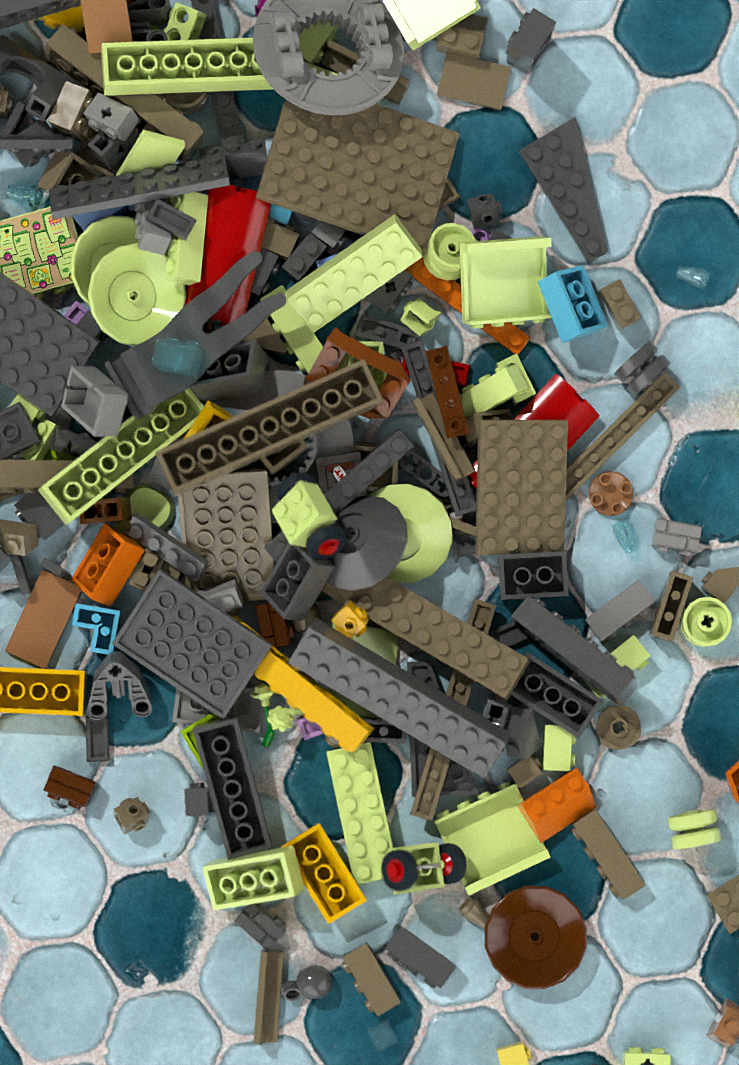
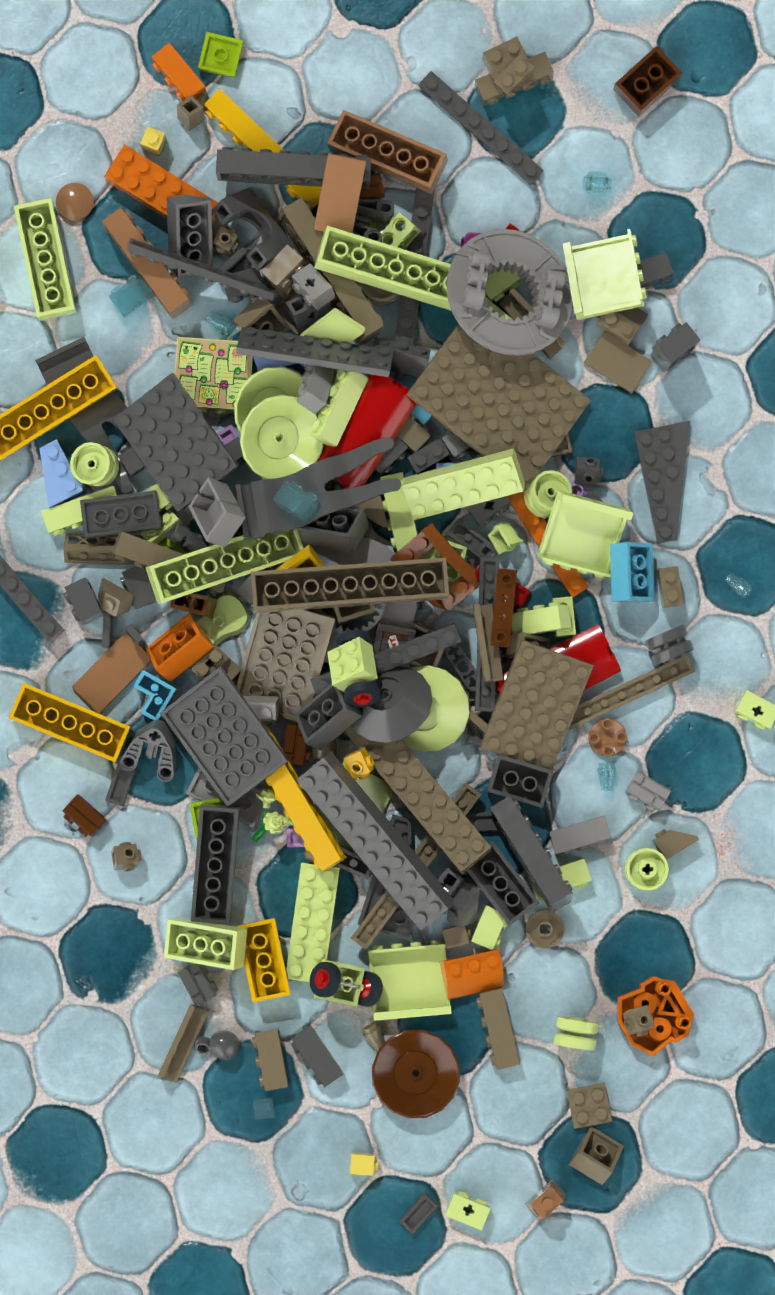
camera: 15 degrees right, 0 degrees up
dark grey plate [126,513,209,582] -> none
dark grey tile [146,198,197,241] -> none
dark grey brick [184,783,211,816] -> none
dark tan brick [649,570,694,642] -> none

